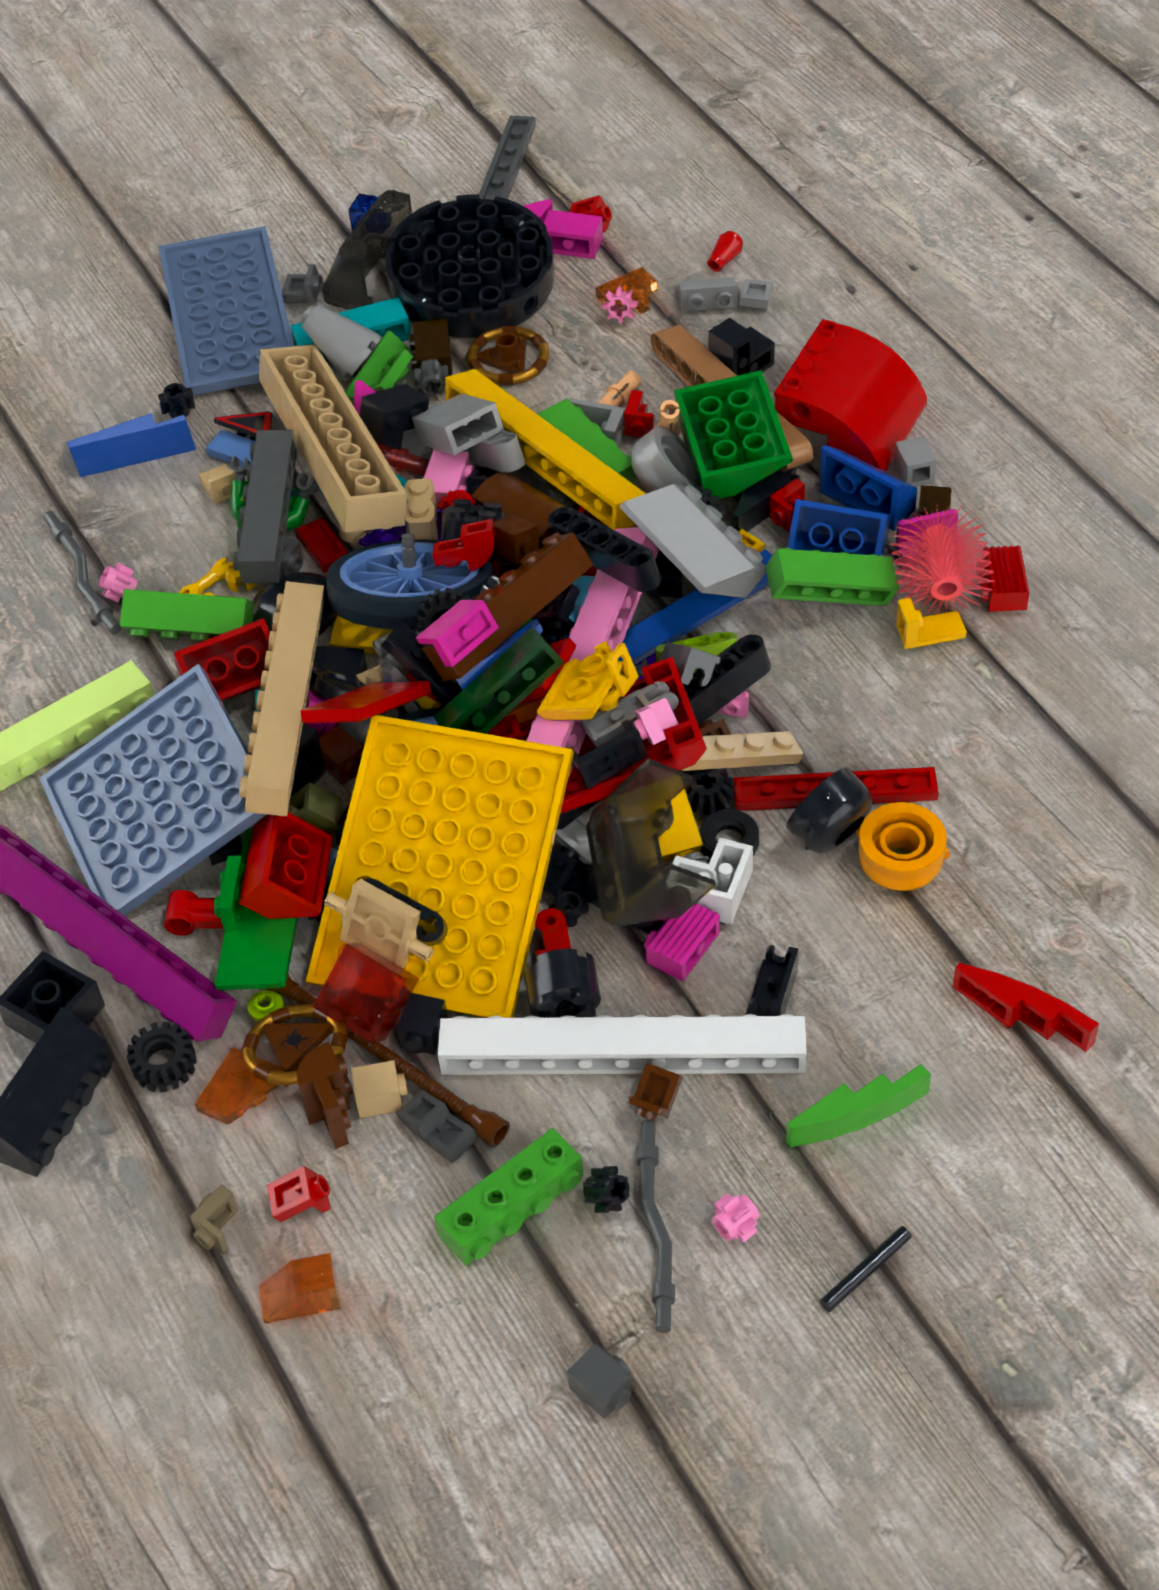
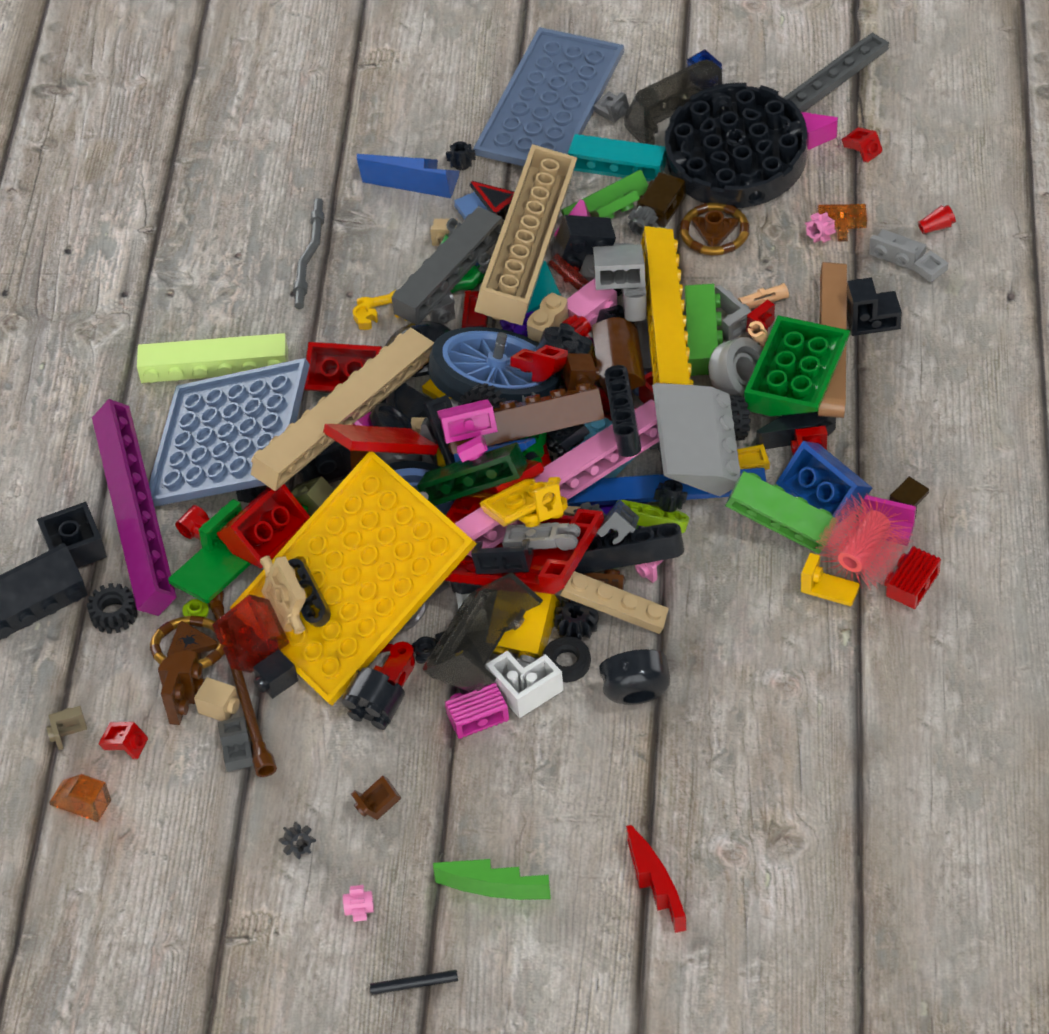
camera: 35 degrees right, 0 degrees up
bright pink gear [98,562,137,603] -> none
bright green brick [120,589,254,642] -> none
clear orange wing [195,1048,289,1125] -> none
light grey cone [301,304,382,382] -> none
bright green brick [434,1128,584,1266] -> none
white brick [438,1014,807,1075] -> none
black bracket [543,846,583,897] -> none
dark pink brick [544,210,603,259] -> none
dark grey brick [567,1344,631,1418] -> none
bright pink bracket [633,698,678,745] -> none
dark grey bar [636,1120,675,1333] -> none
red tile [733,767,939,811] -> none
black hinge [746,945,799,1016] -> none
red slope [774,319,927,472] -> none
blue slope [819,445,917,531] -> none
light orange piece [856,802,950,891] -> none
light grey brick [894,436,937,487] -> none
none -> dark pink slope [457,435,488,463]
none -> black gear [653,480,688,512]

